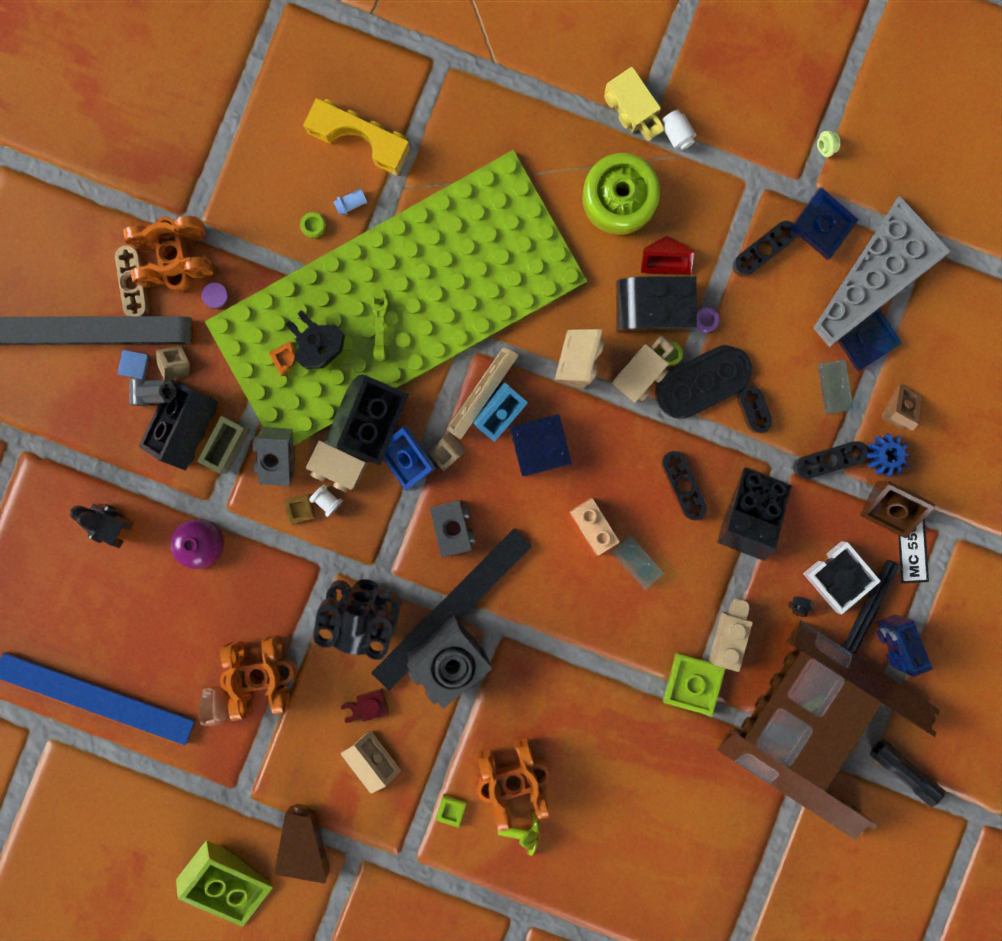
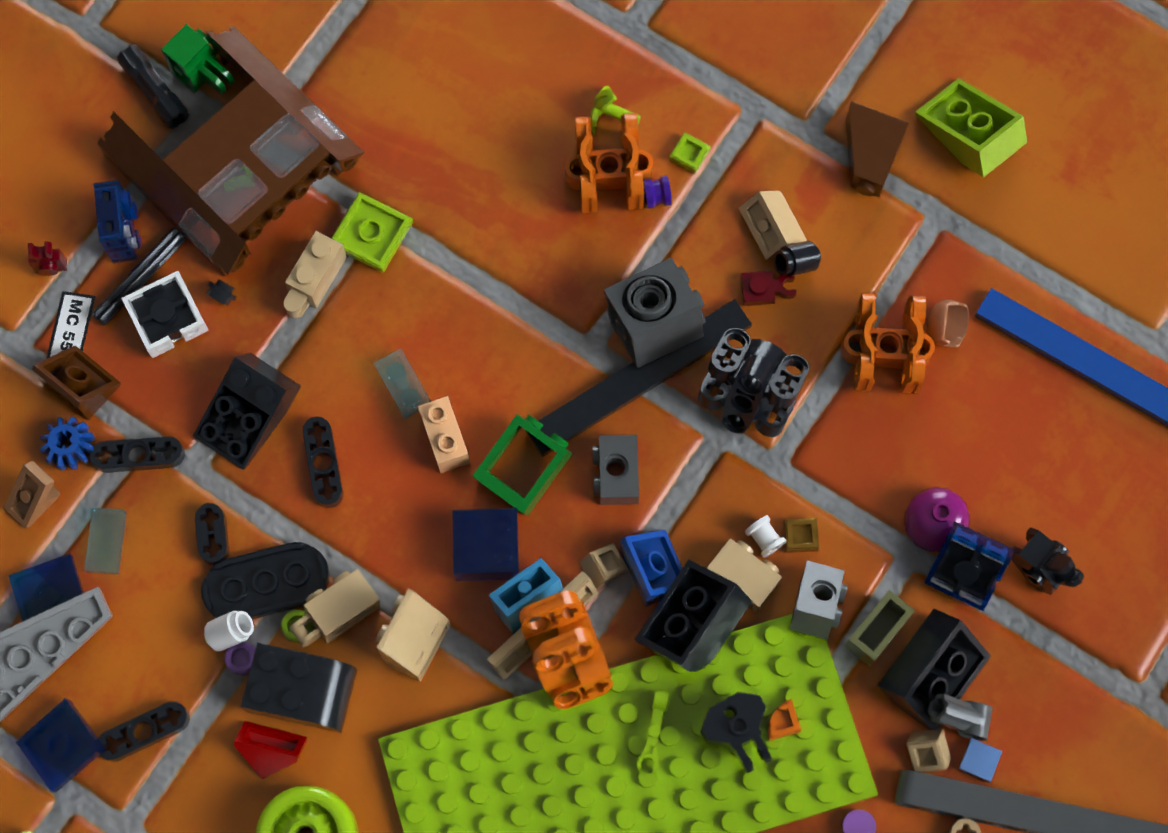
camera: 170 degrees left, 15 degrees down
none -> dark red plate [28,241,67,276]
none -> green brick [161,24,235,95]
none -> white brick [204,611,254,651]
none -> green window [472,414,573,515]
none -> orange piece [519,591,613,709]
none -> dark purple wheel [643,175,672,209]
none -> black brick [773,241,821,277]
none -> piece [924,521,1014,611]

